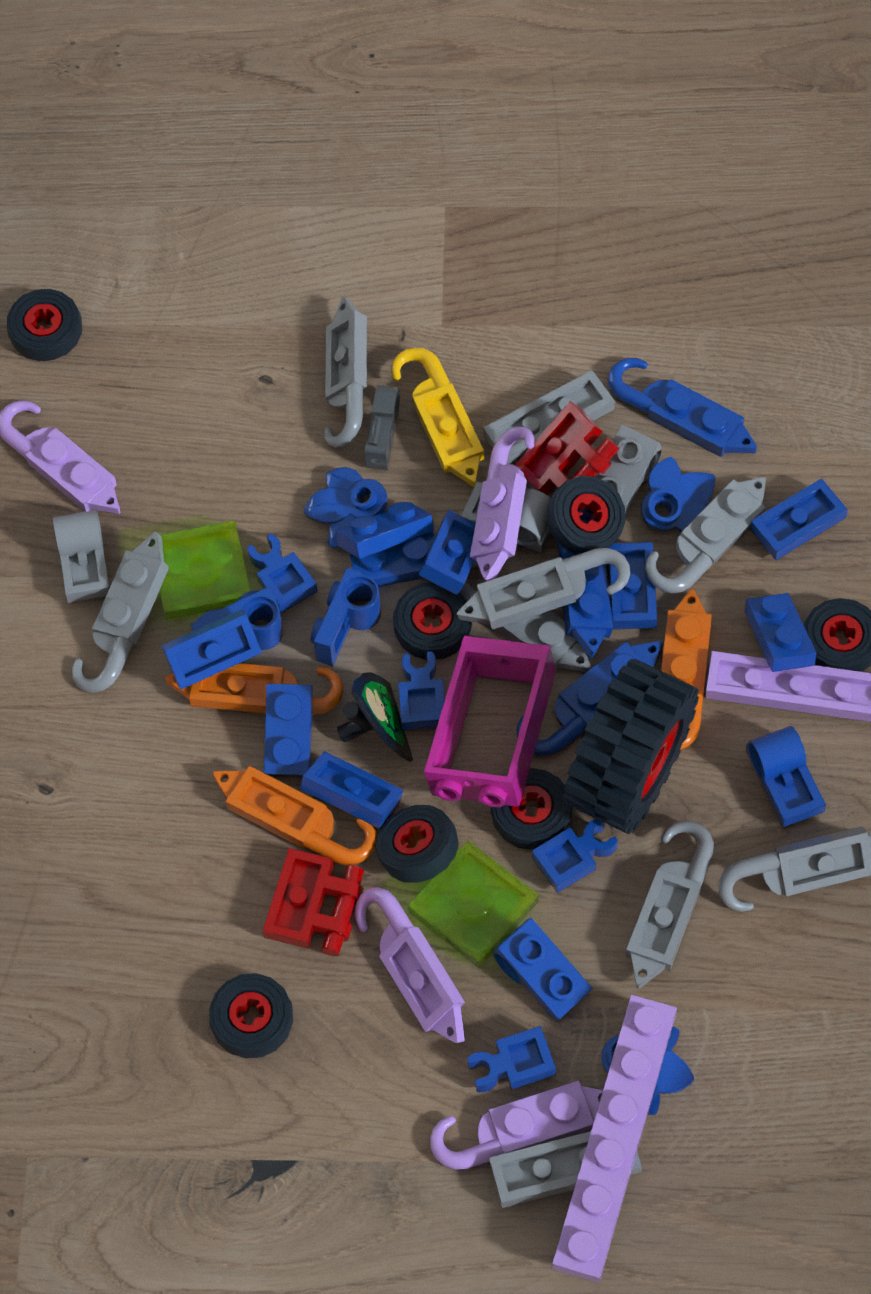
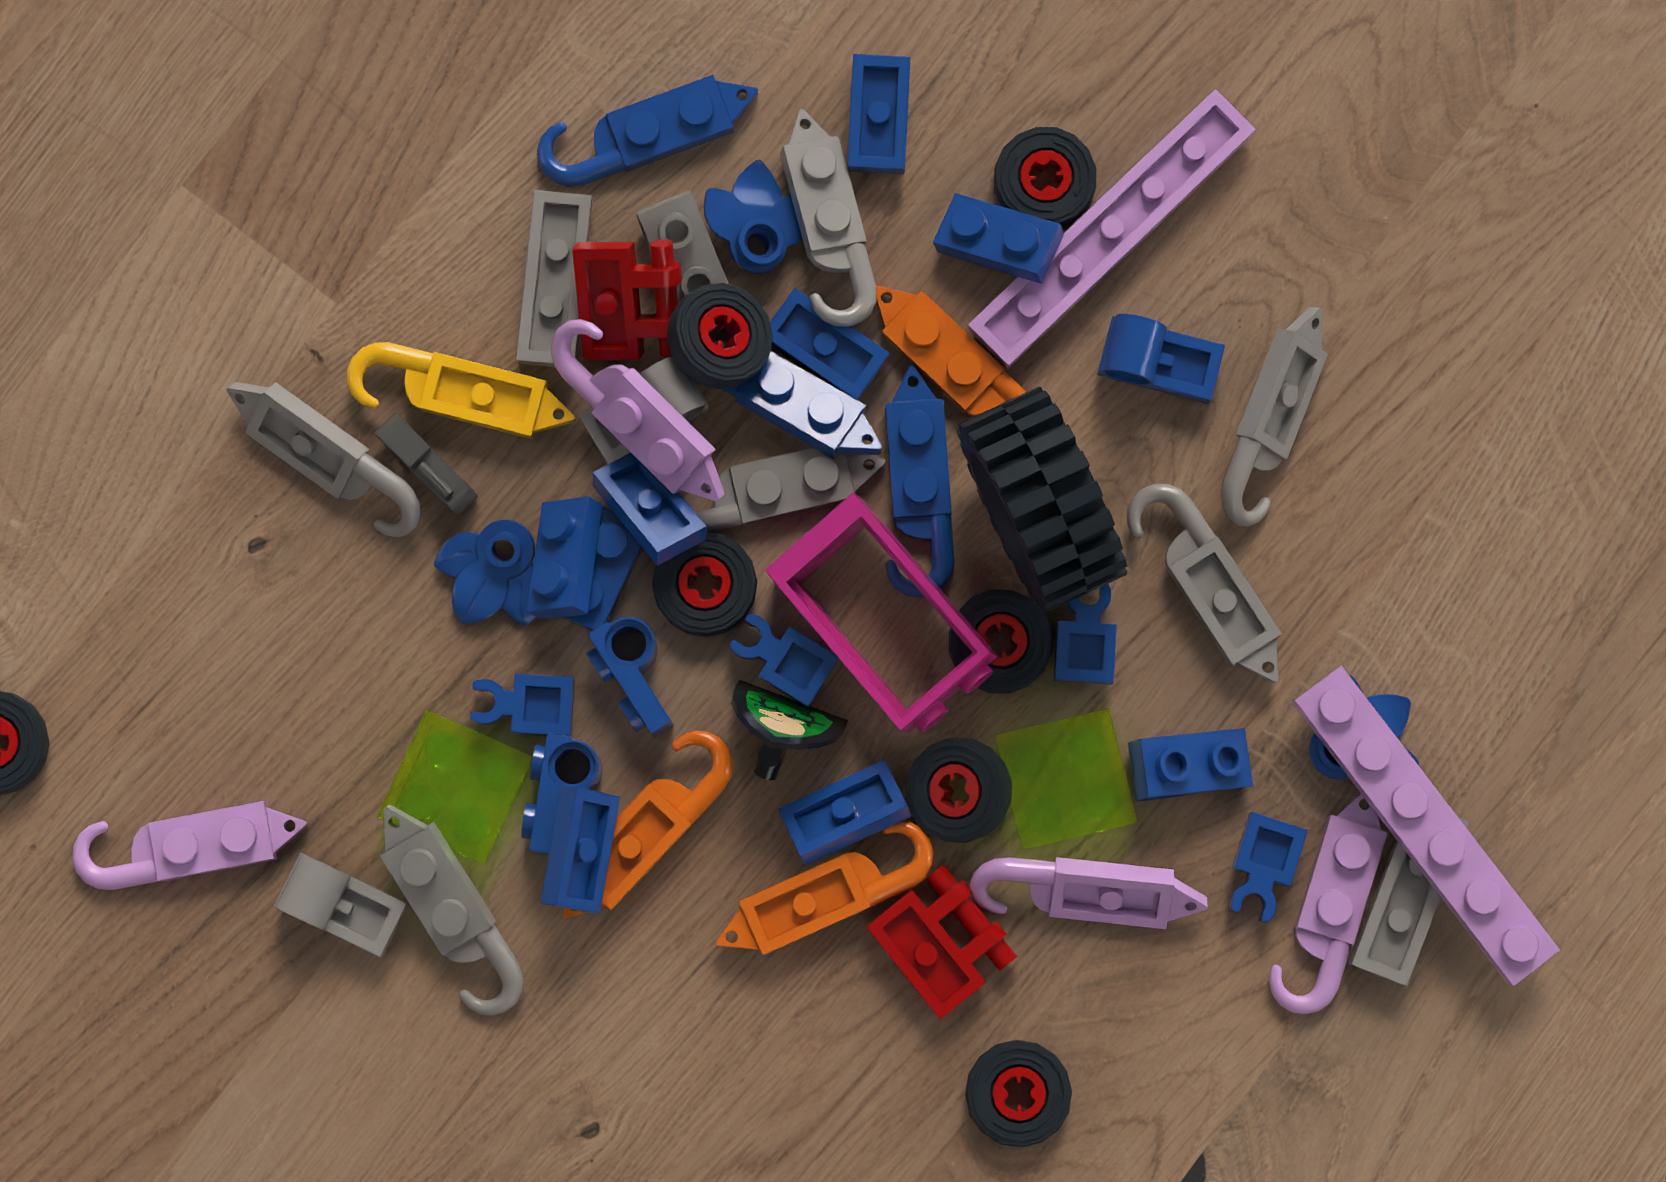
camera: 60 degrees left, 20 degrees up
blue plate [264,684,313,775] -> none
light grey plate [457,548,630,630] -> none

